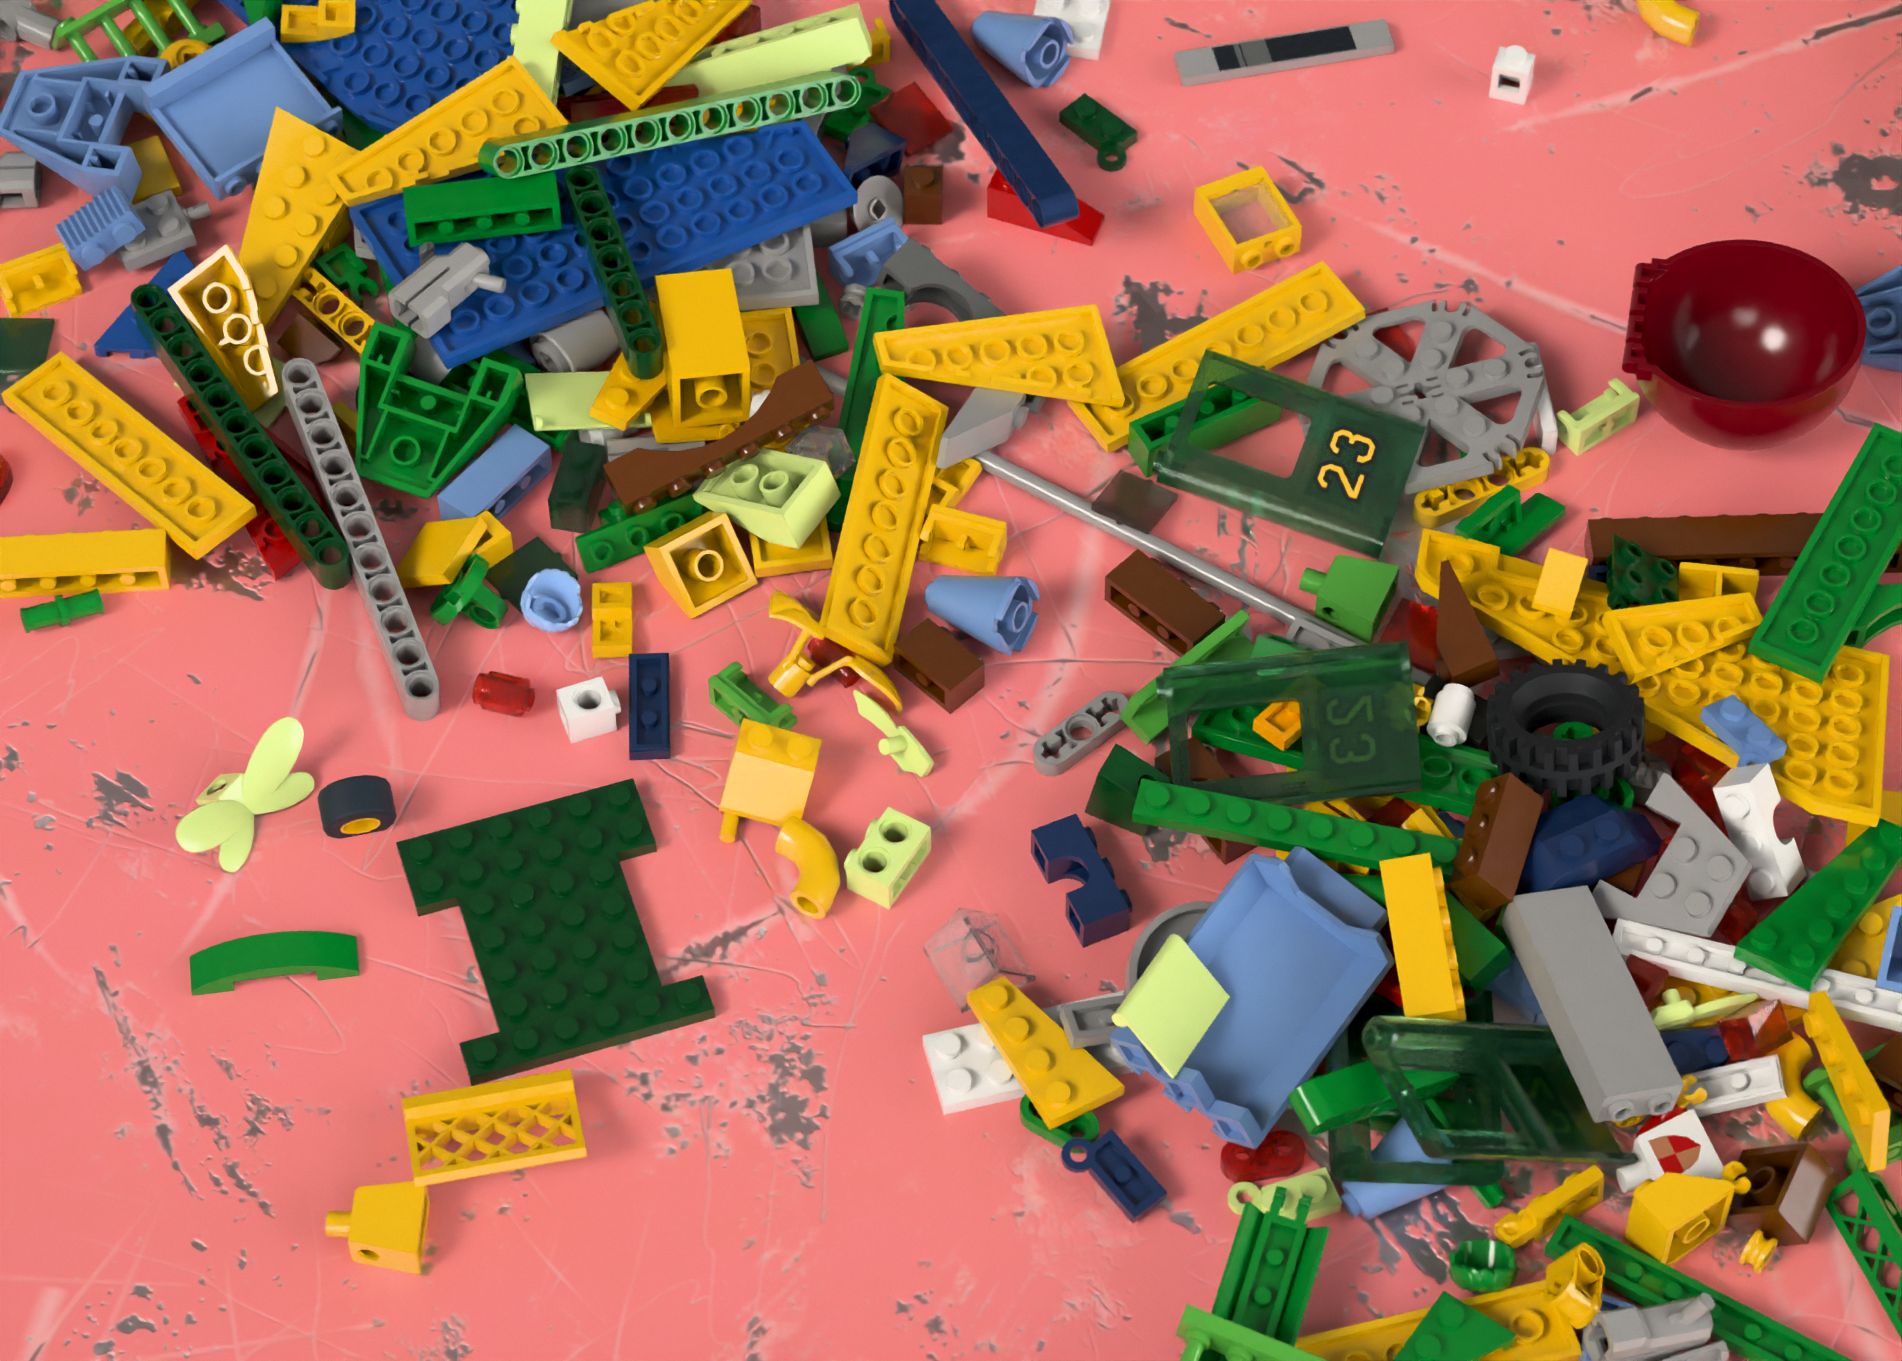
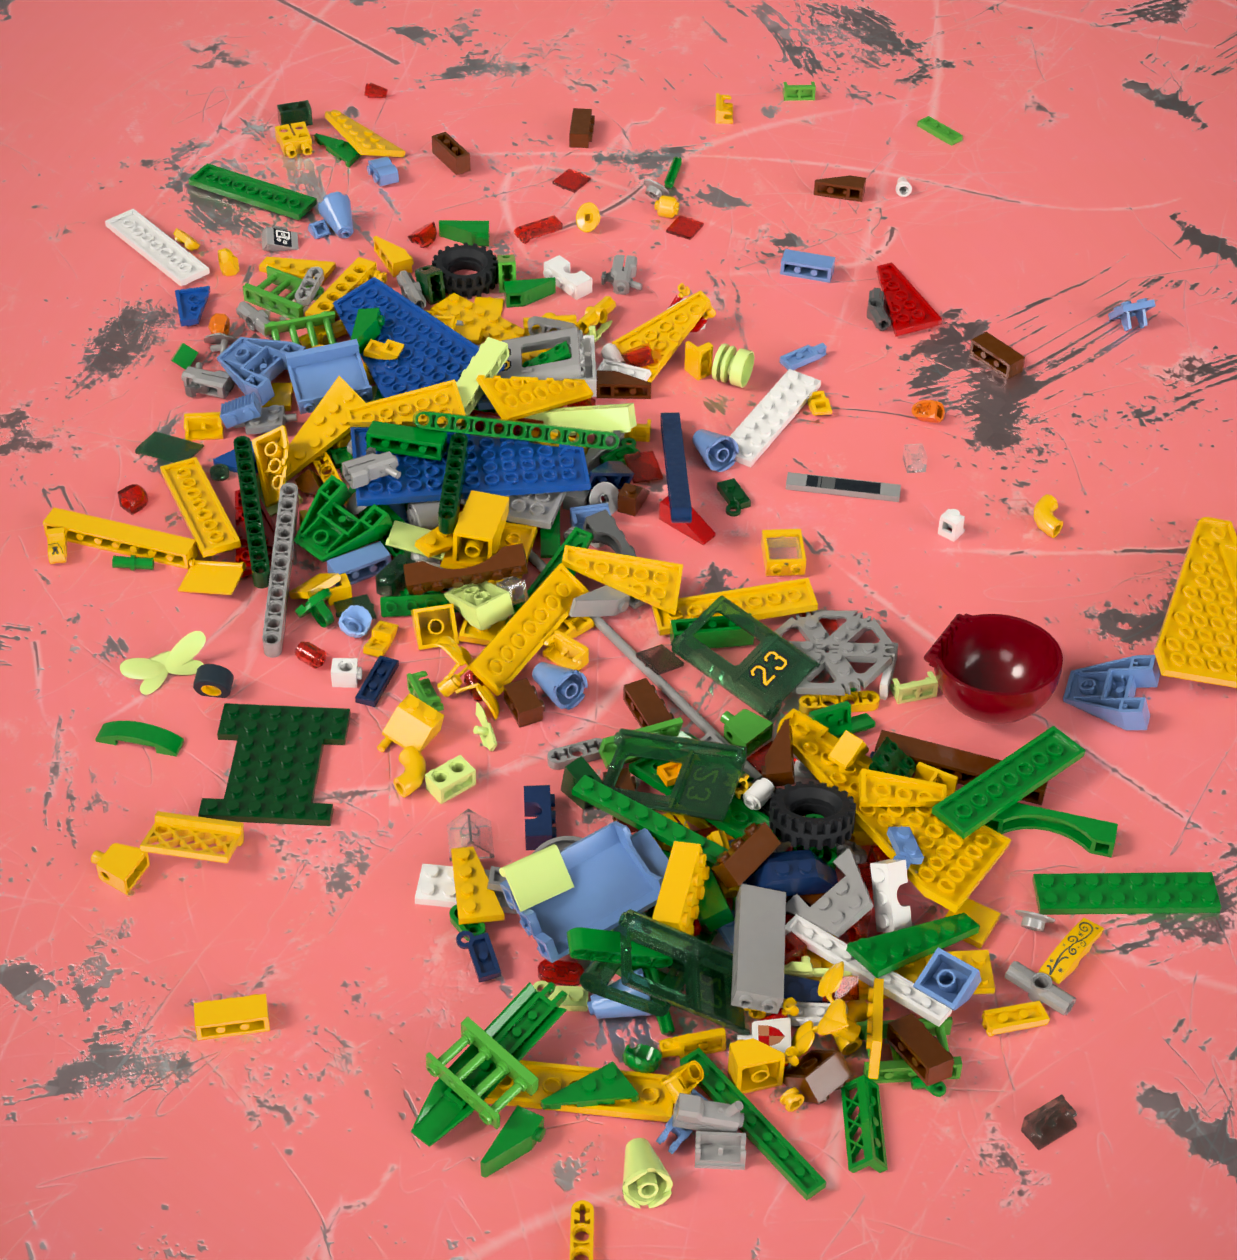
camera: 20 degrees right, 10 degrees down
none -> yellow piece [178,559,246,595]
none -> clear green tile [210,464,230,481]
none -> yellow plant [791,961,861,1058]

